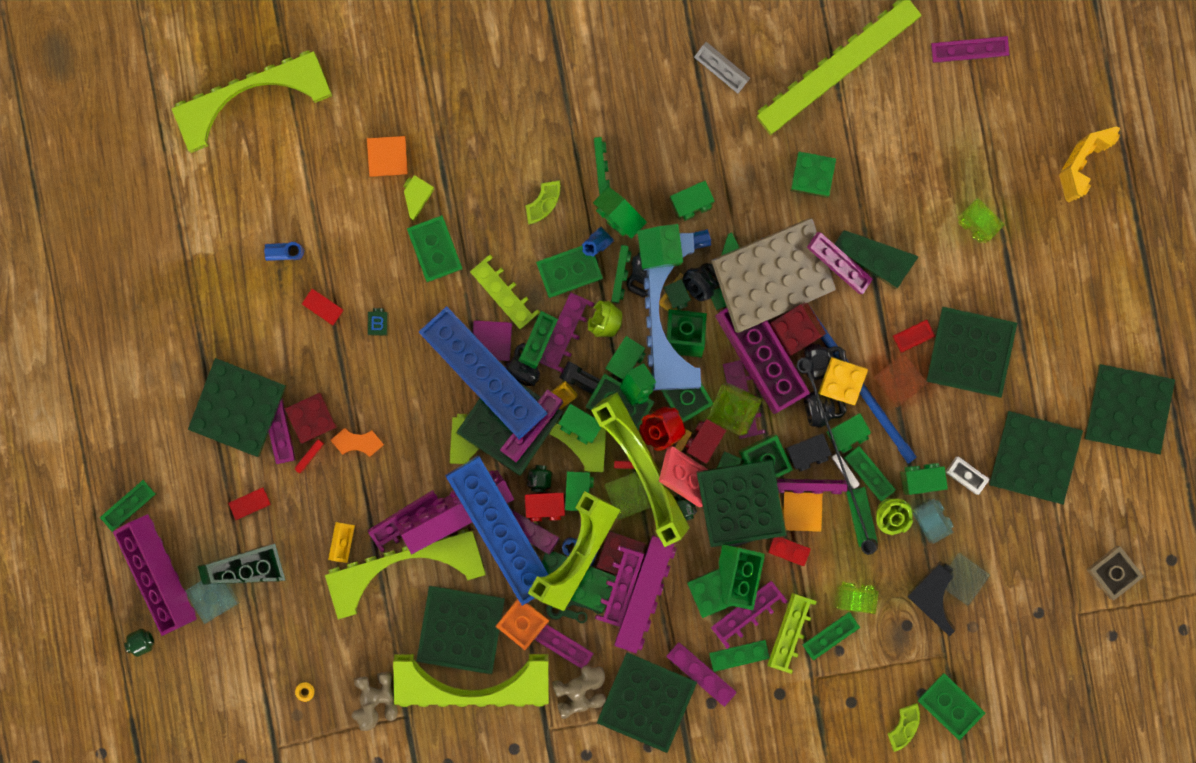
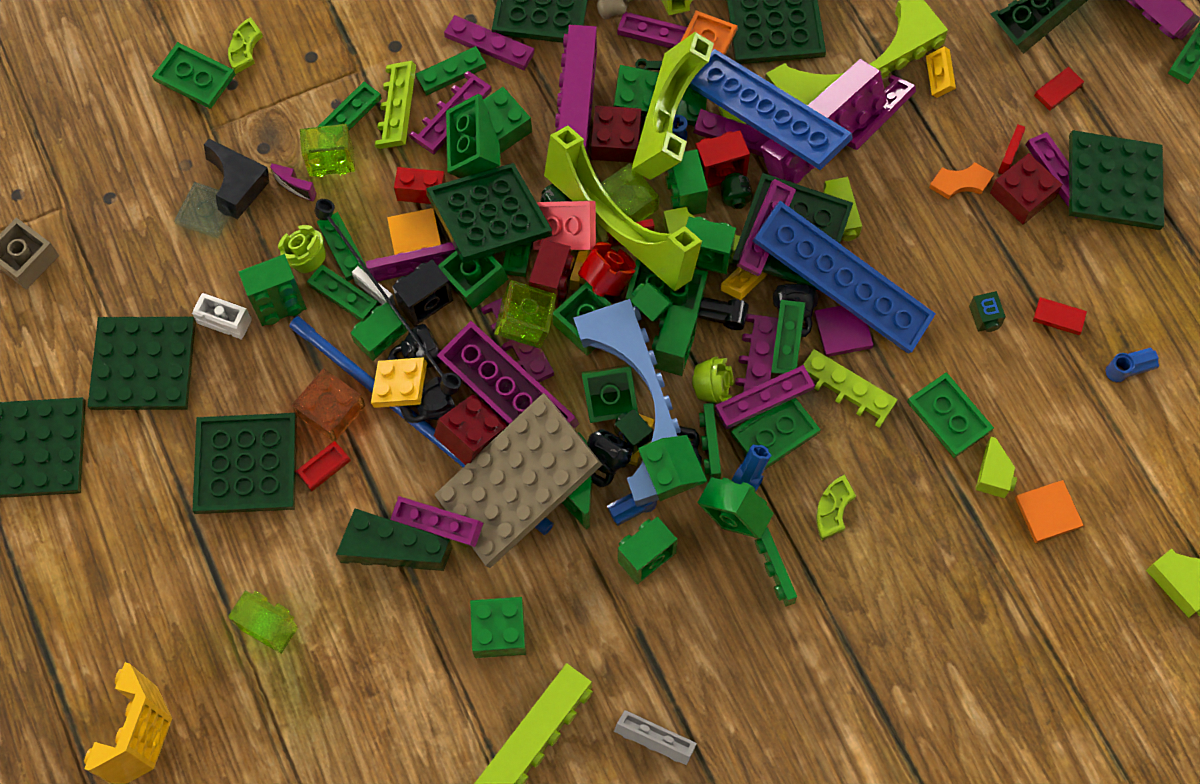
camera: 170 degrees right, 20 degrees down
magenta hinge [595,545,644,627] -> none
clear light blue brick [912,498,954,544] -> none
none -> magenta slope [270,163,317,201]
none -> magenta plate [715,365,815,429]

